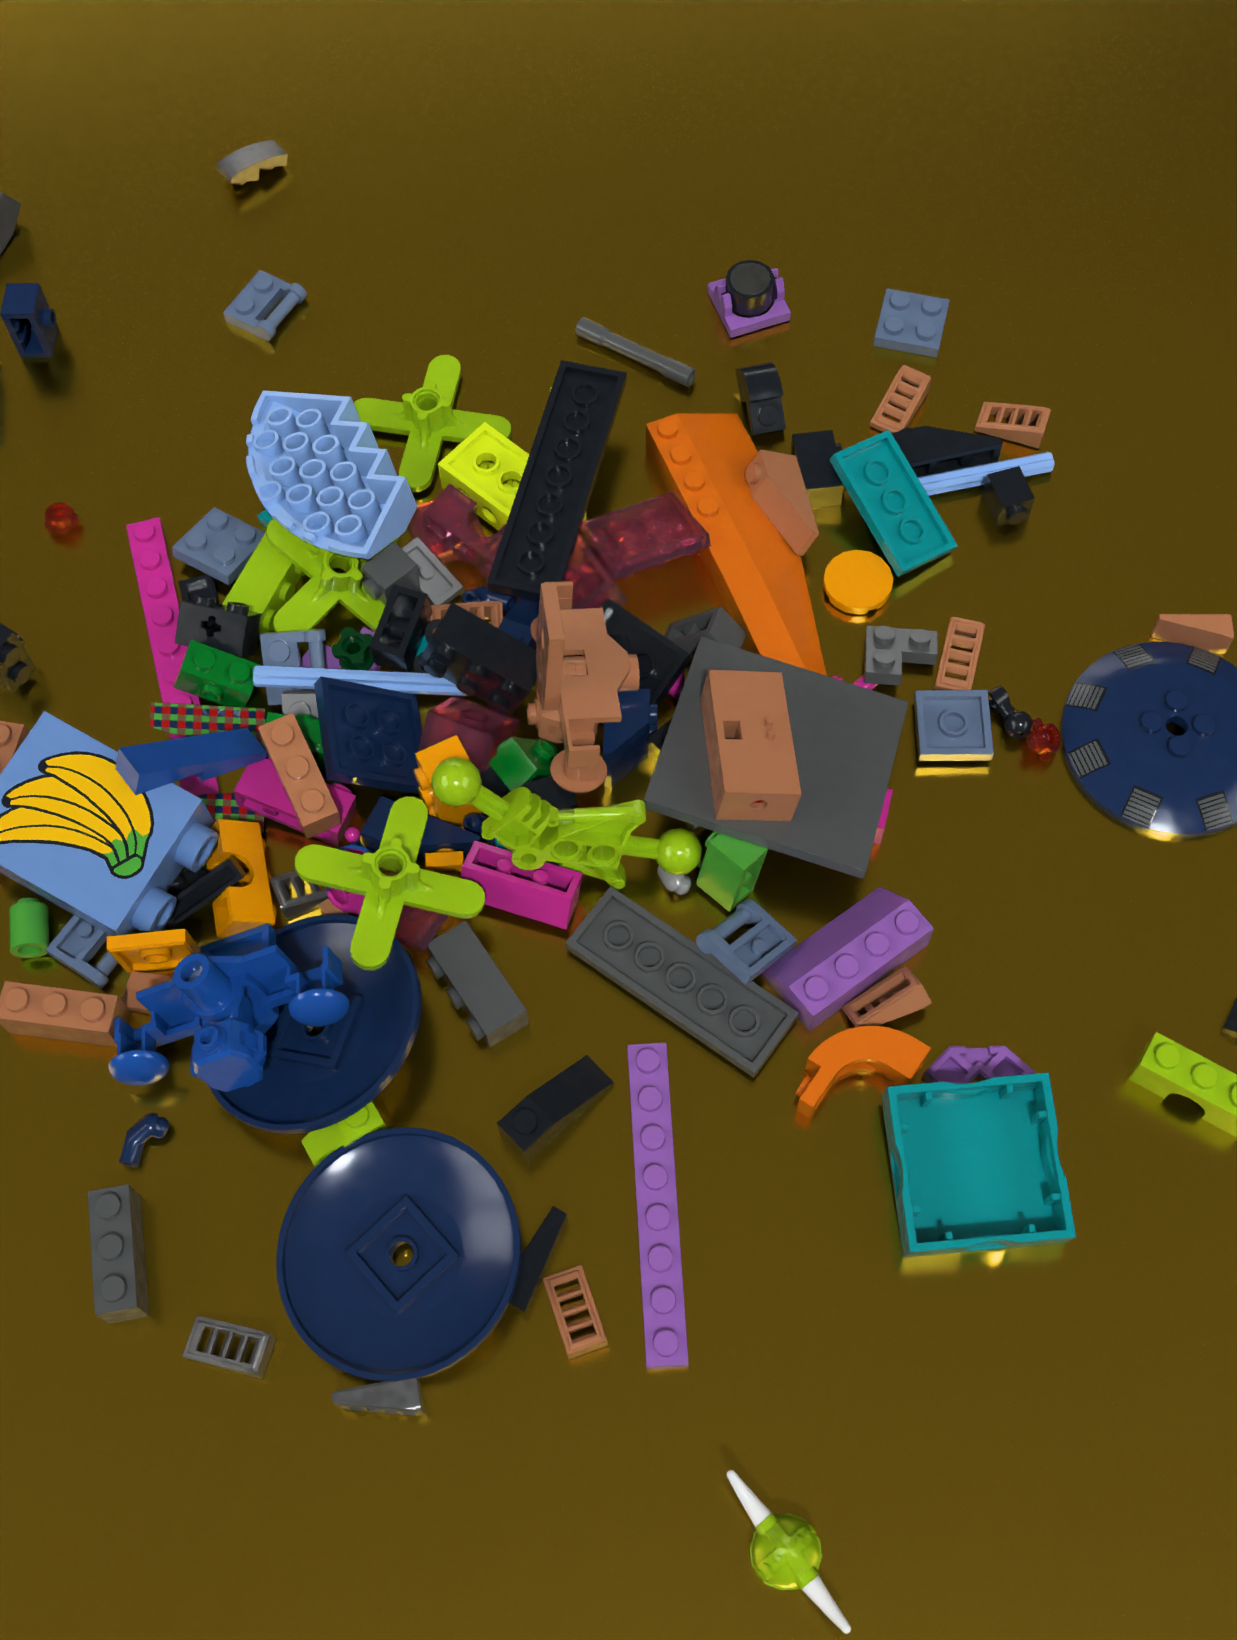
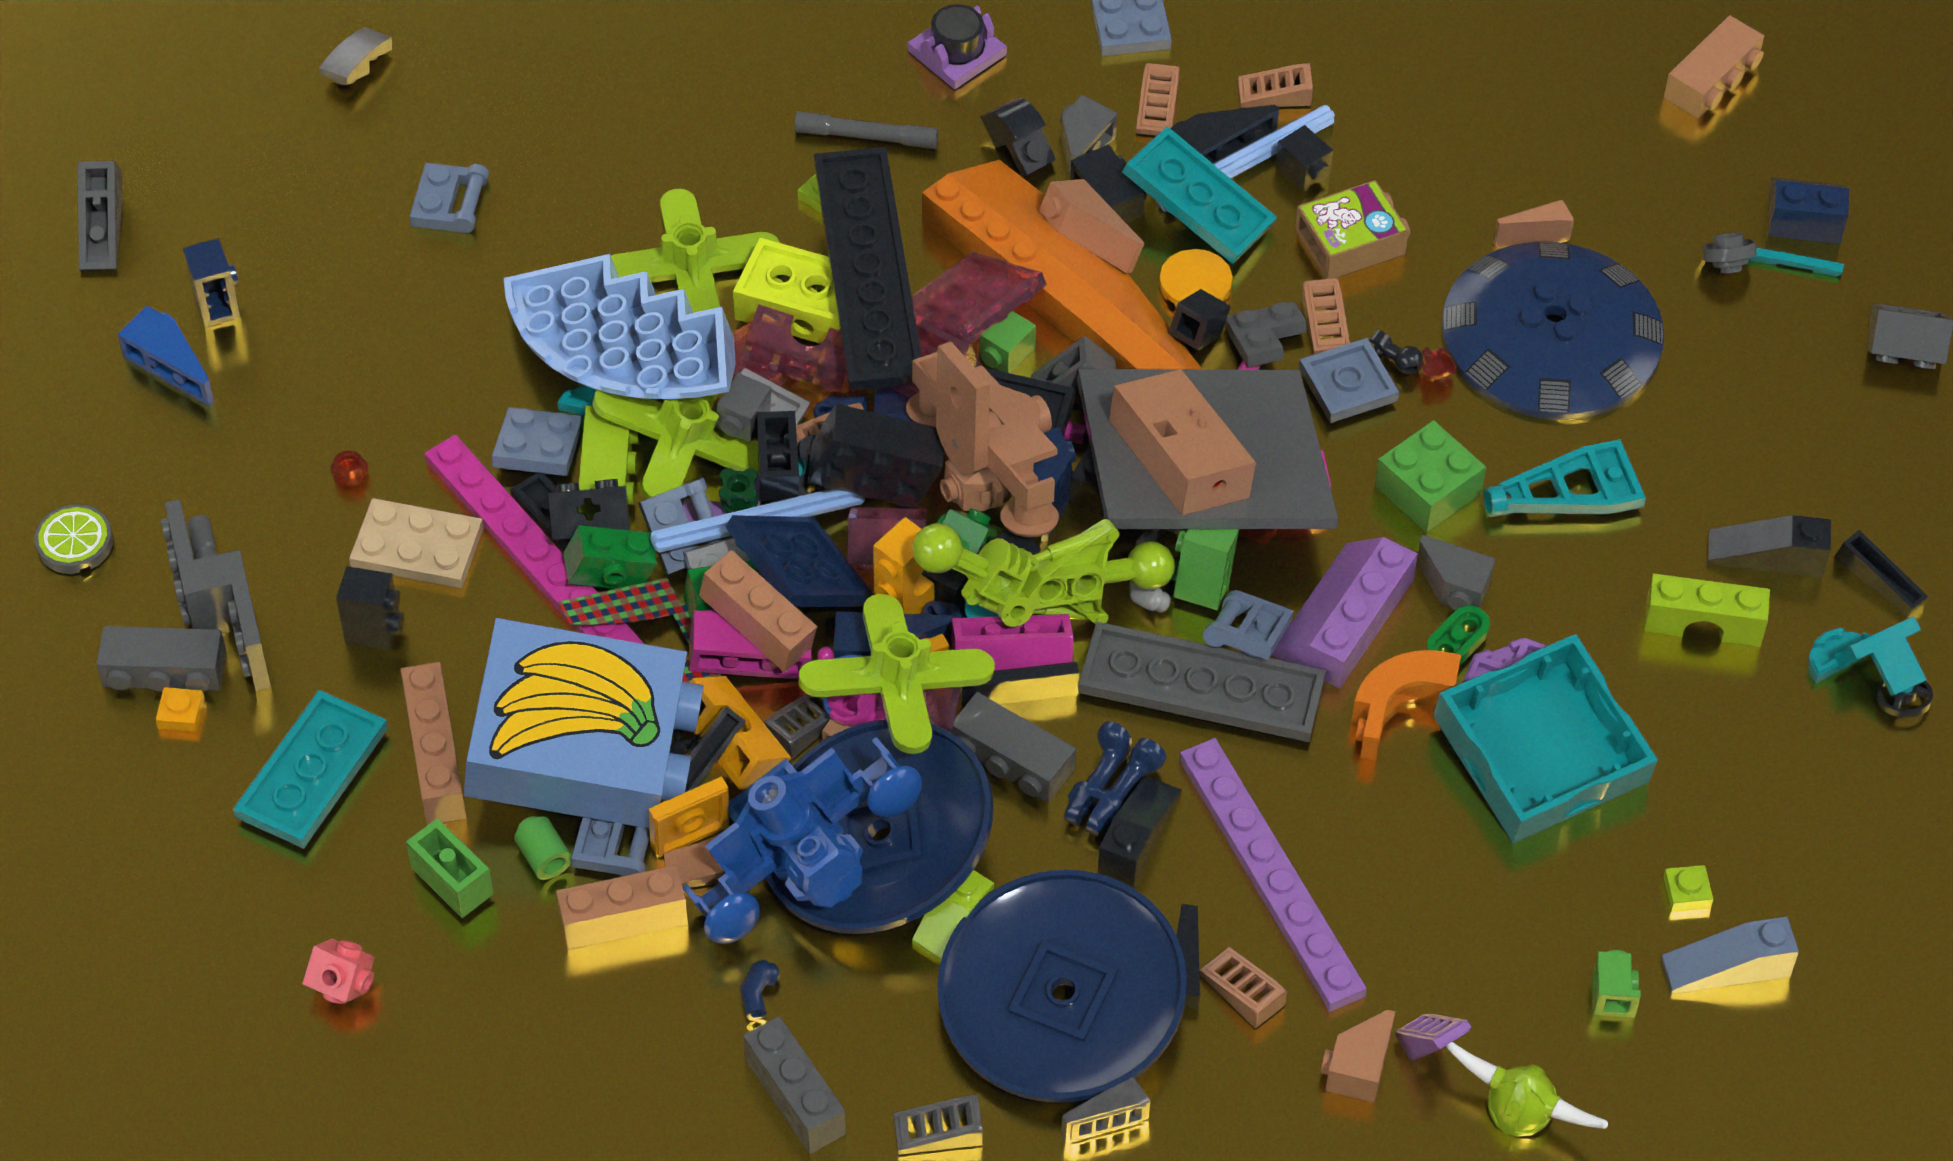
camera: 25 degrees left, 10 degrees down
blue slope [116,728,267,795] -> none
nougat slope [841,966,932,1027] -> none
none -> tan plate [349,498,484,588]
none -> tile [960,662,1079,708]
none -> bright green brick [978,308,1036,373]
none -> dark grey slope [1060,95,1118,175]
none -> dark blue piece [1064,721,1167,837]
none -> black brick [1168,289,1231,351]
none -> brick [1295,180,1410,279]
none -> nougat slope [1321,1010,1396,1103]
none -> bright green brick [1374,420,1486,533]
none -> medium lavender slope [1395,1014,1471,1060]
none -> dark grey slope [1416,535,1496,610]
none -> green plate [1426,606,1490,666]
none -> teal plate [1483,440,1646,518]
none -> bright green brick [1593,950,1641,1018]
none -> sand blue slope [1661,917,1799,994]
none -> lime plate [1663,865,1714,912]

